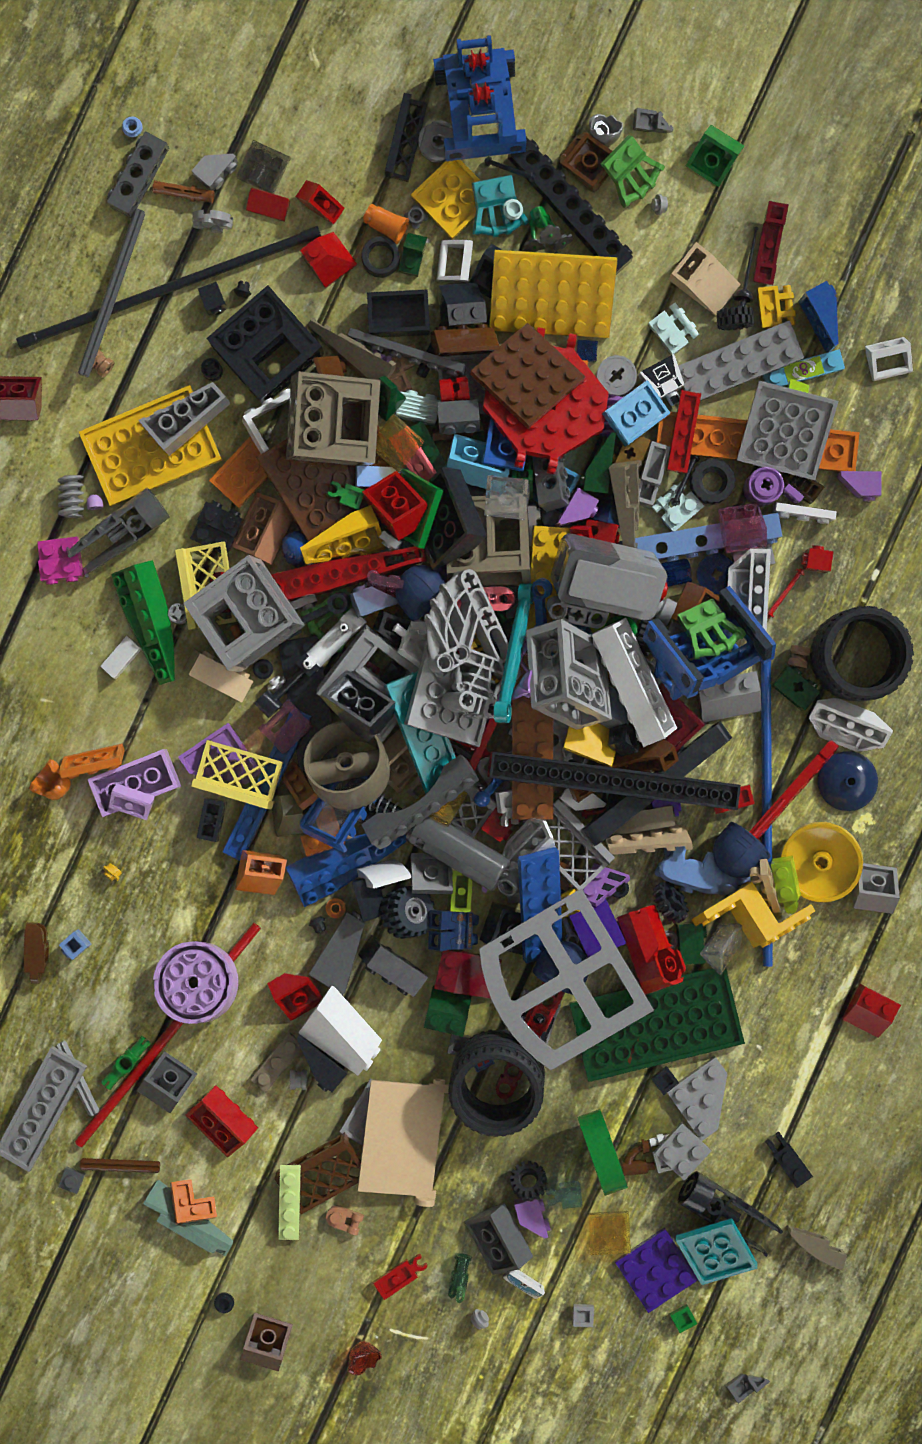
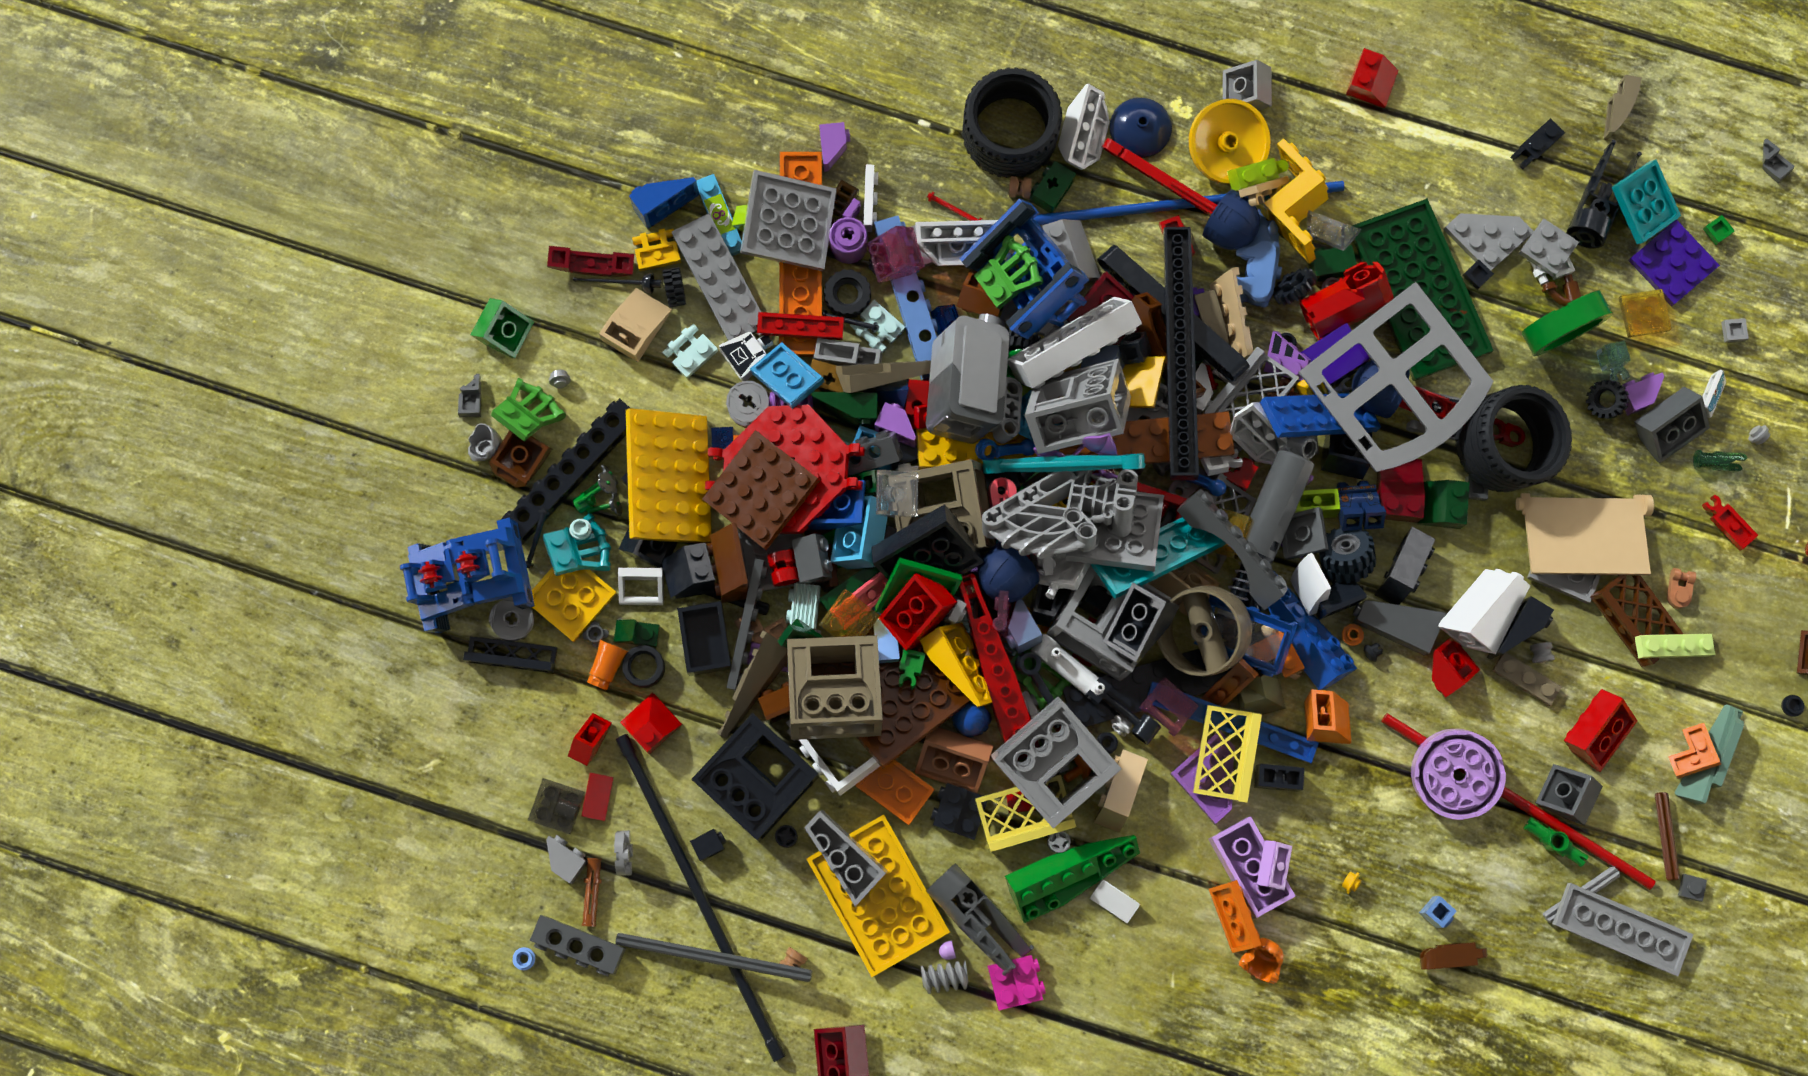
camera: 95 degrees left, 10 degrees down
black piece [234,280,251,298] -> none
clear blue plate [696,554,733,595] -> none
red brick [801,545,834,573] -> none
white tile [865,337,913,381] -> none

